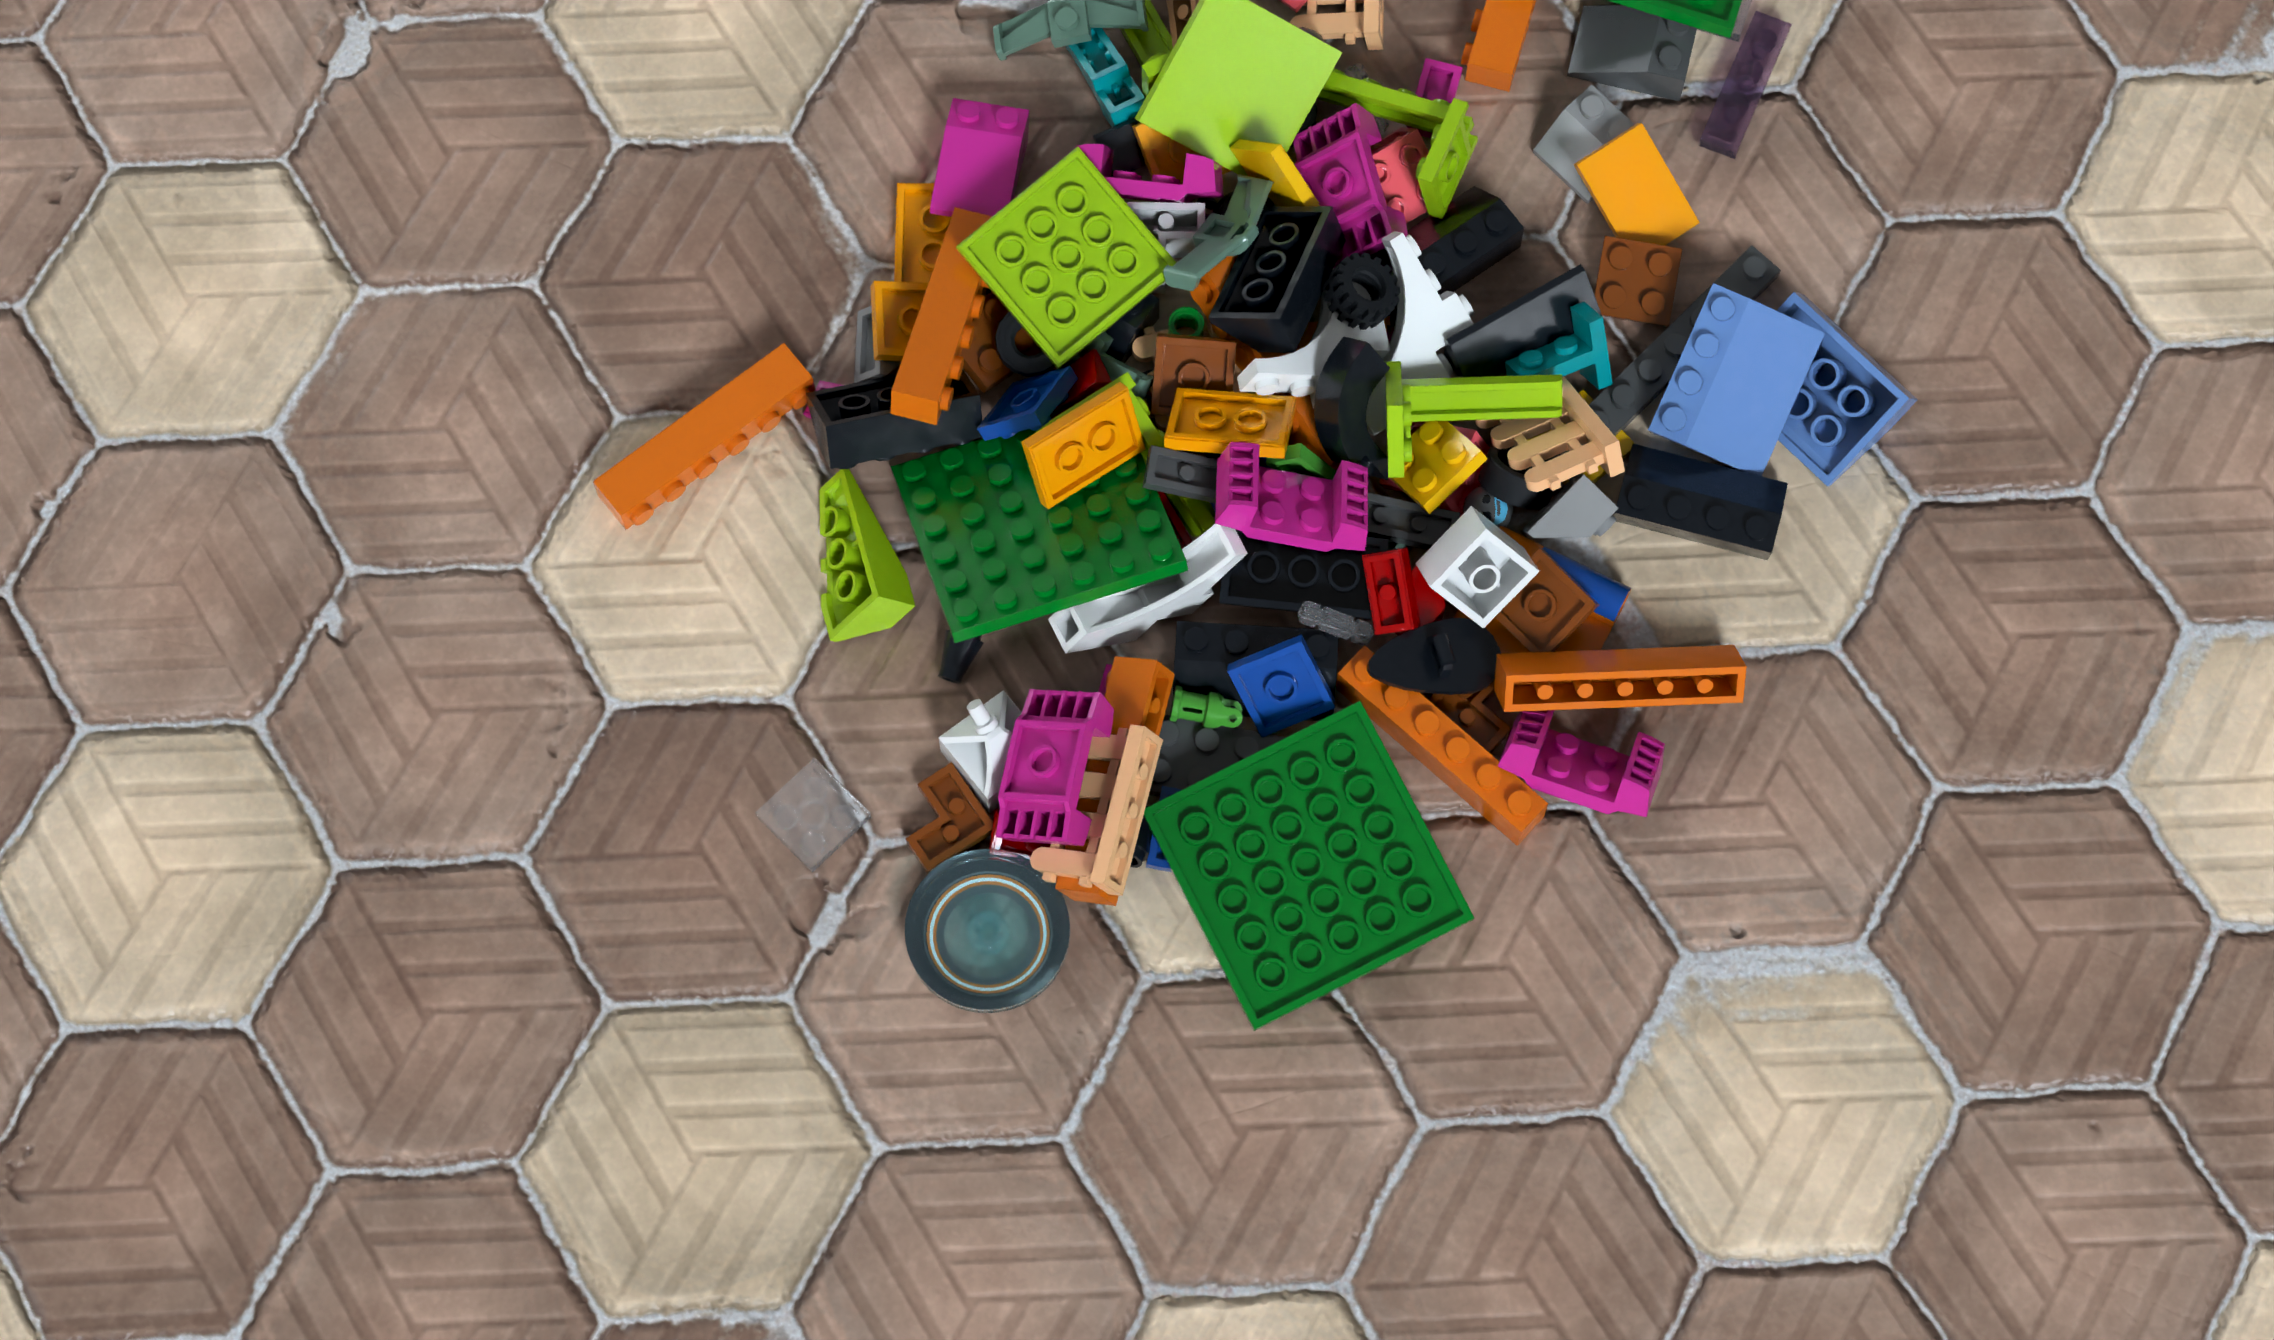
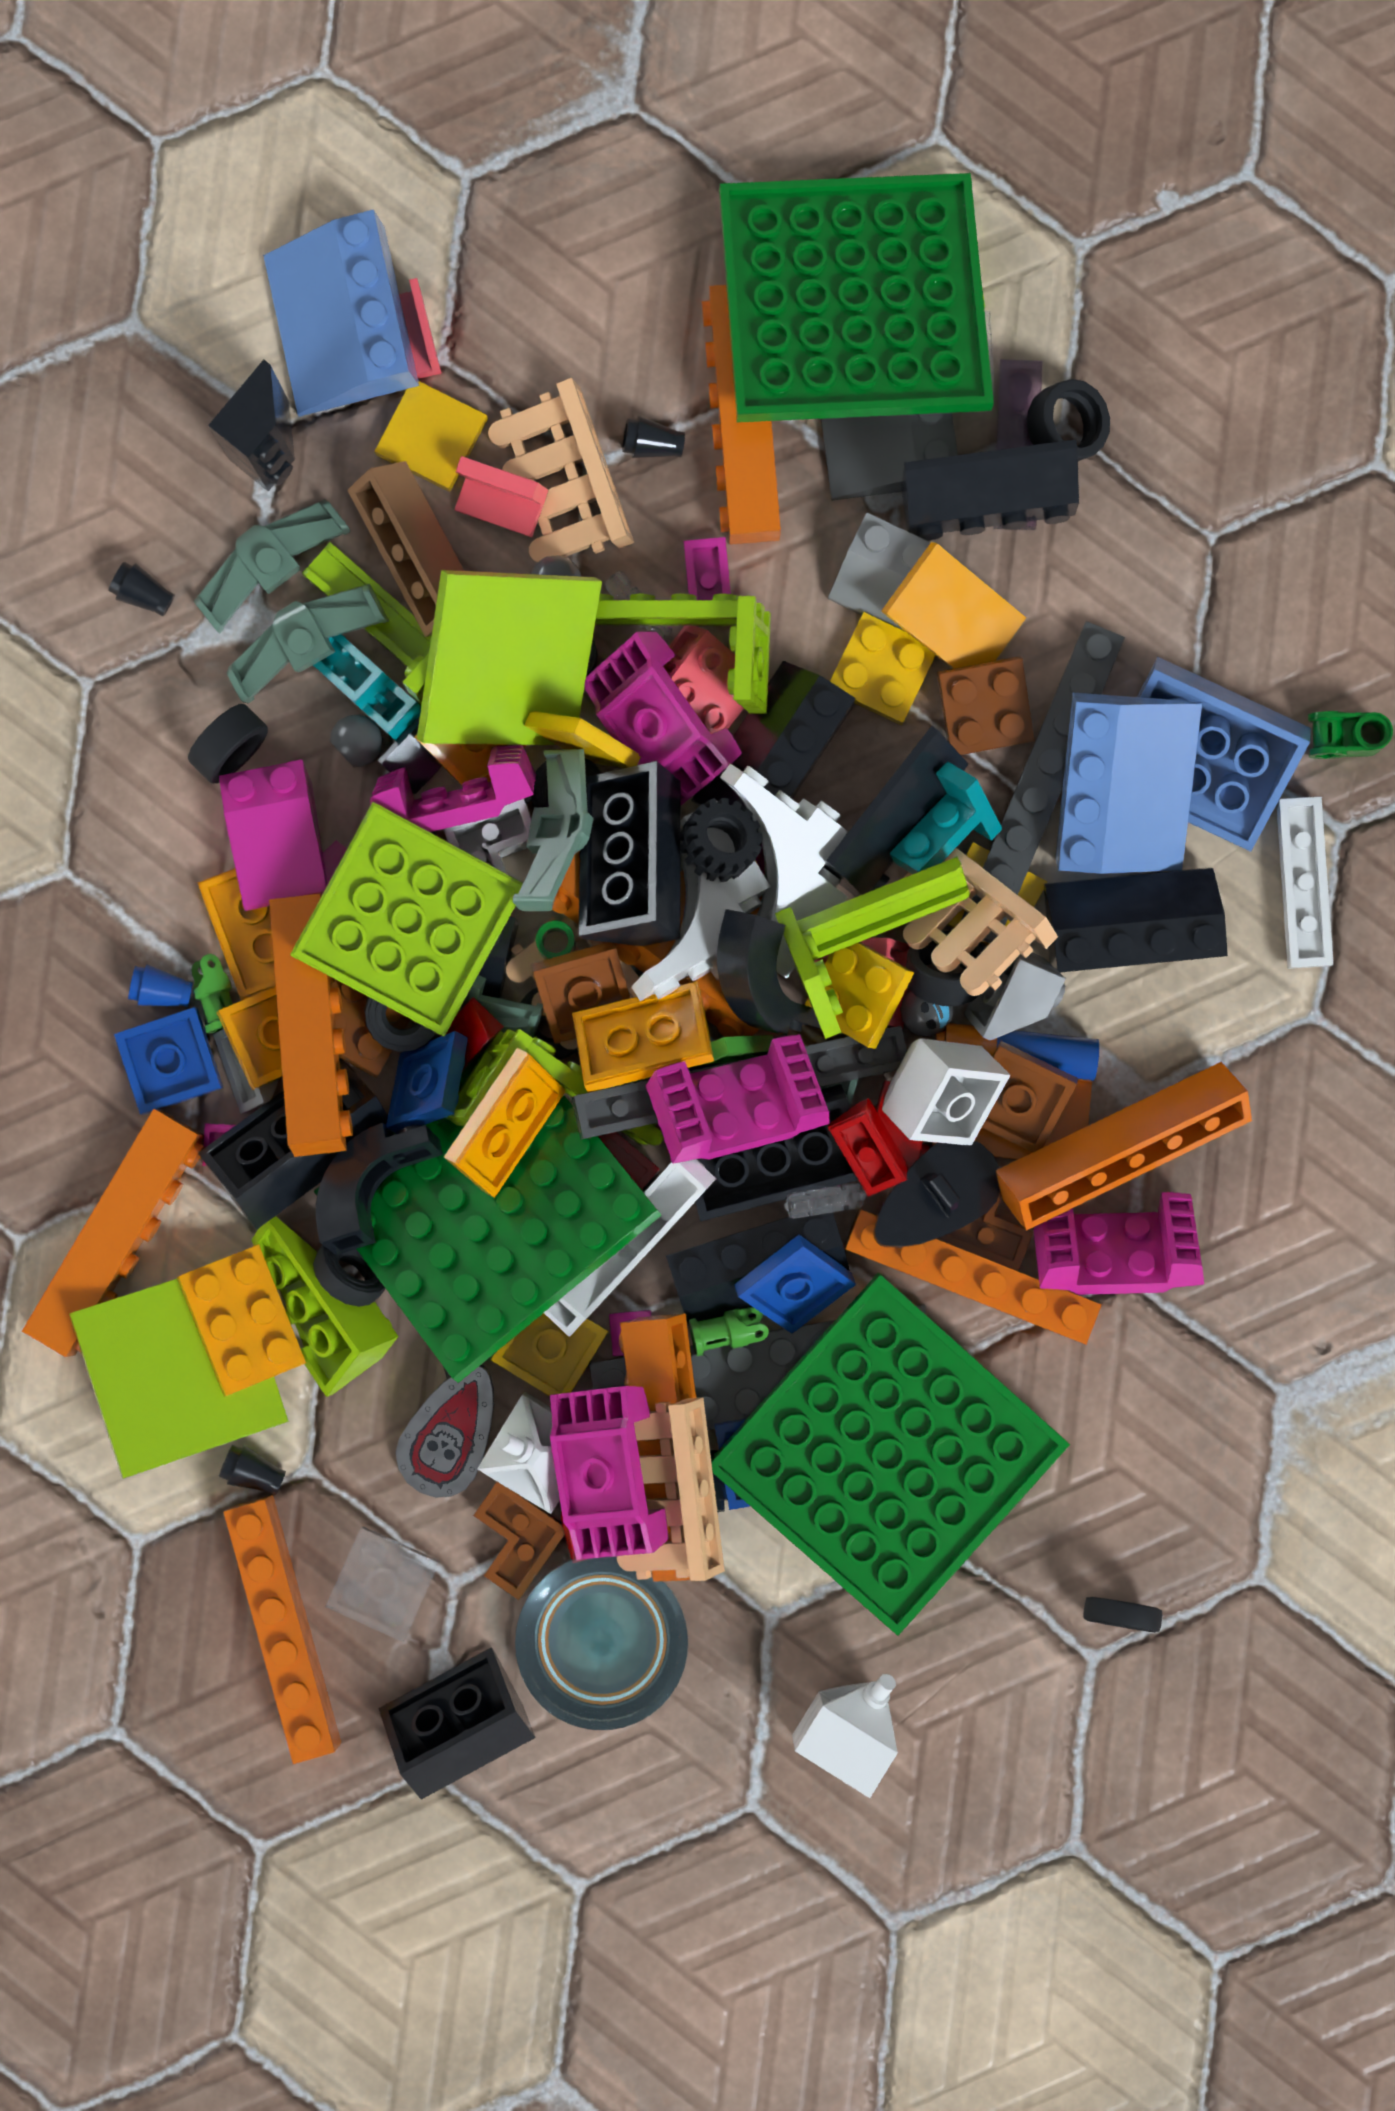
camera: 20 degrees left, 15 degrees up
none -> lime tile [69,1279,289,1479]
none -> blue plate [114,1007,224,1115]
none -> blue cone [128,964,193,1007]
none -> light orange plate [177,1244,306,1397]
none -> black tyre [188,704,268,784]
none -> bright green piece [191,954,233,1034]
none -> black cone [219,1445,286,1495]
none -> orange brick [223,1495,342,1764]
none -> black tyre [313,1245,386,1307]
none -> black arch [316,1123,443,1255]
none -> dark grey piece [329,714,383,768]
none -> black slope [378,1647,536,1800]
none -> shield [395,1365,494,1498]
none -> yellow plate [491,1313,608,1396]
none -> white piece [792,1674,898,1798]
none -> yellow plate [830,612,936,726]
none -> black slope [901,439,1079,541]
none -> black tyre [1027,379,1110,462]
none -> black tyre [1083,1597,1163,1633]
none -> white plate [1276,797,1333,969]
none -> green piece [1308,711,1393,759]

